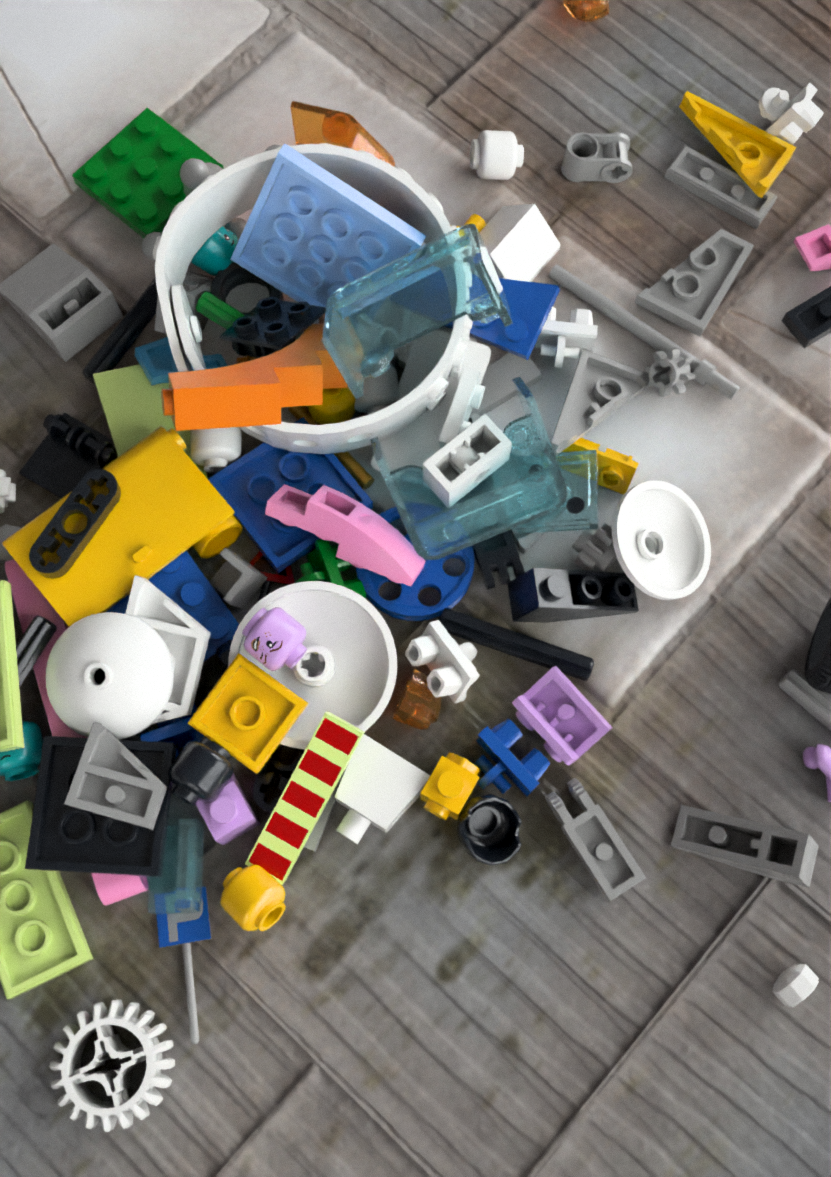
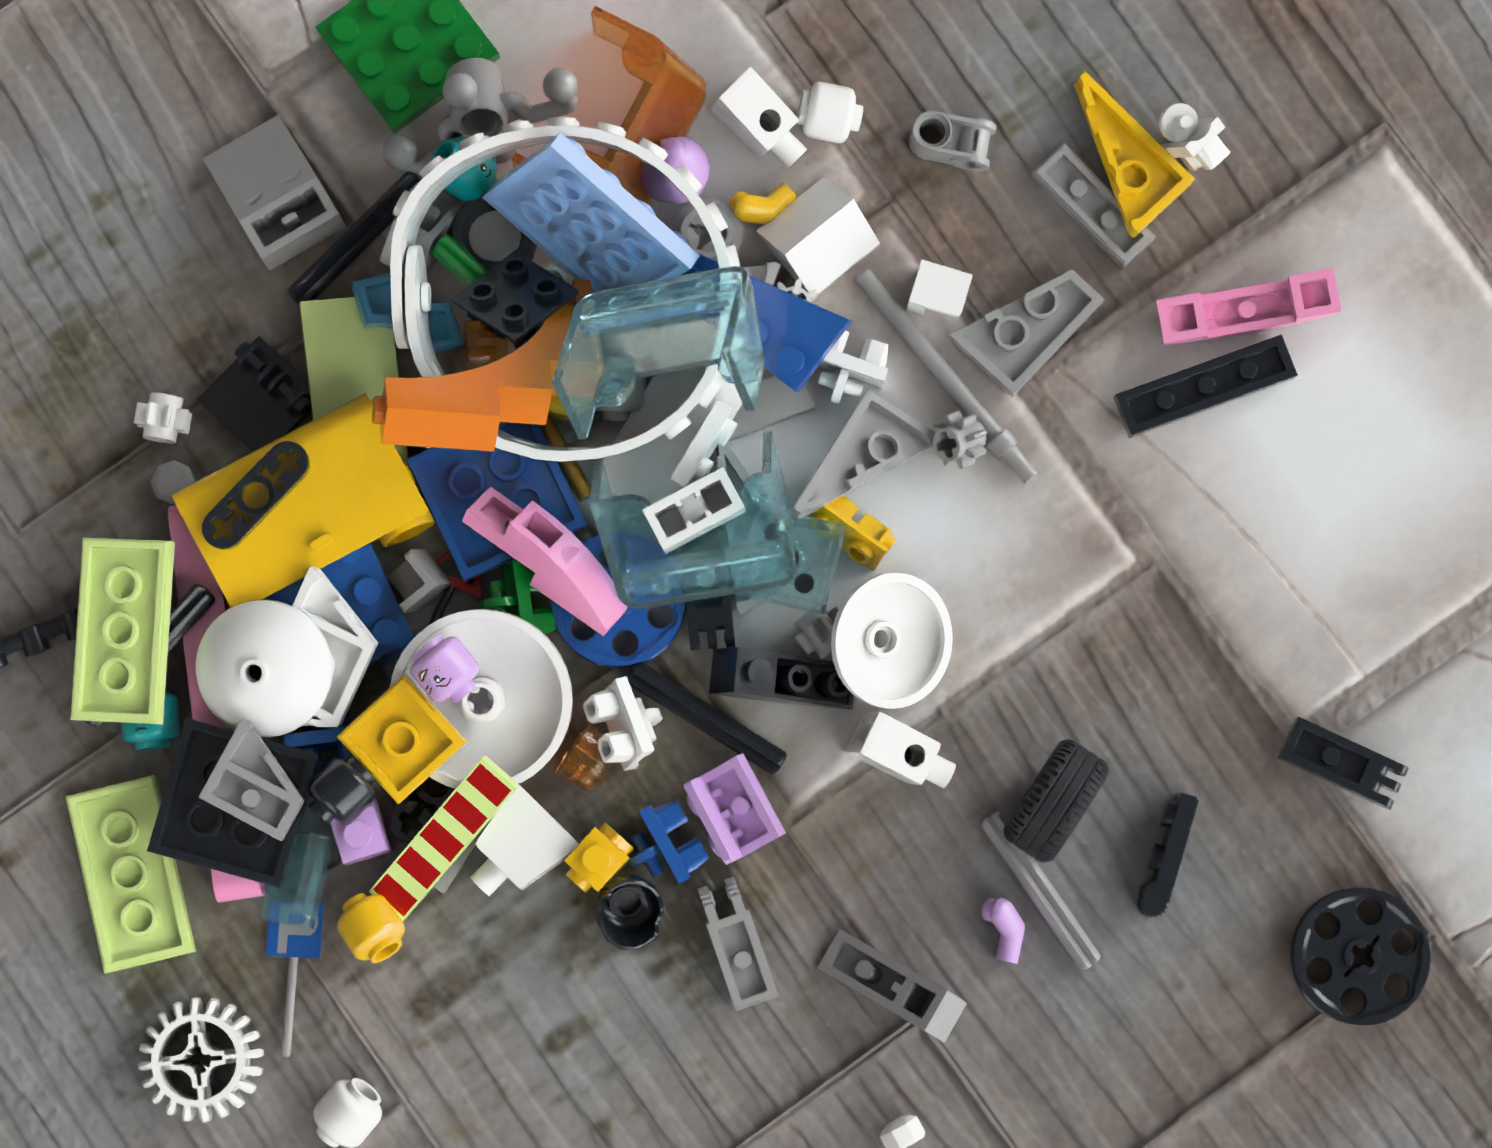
camera: 10 degrees right, 10 degrees up
none -> white head [313,1078,382,1148]
none -> white torso [710,67,807,168]
none -> white torso [843,711,956,788]
none -> white panel [906,260,973,317]

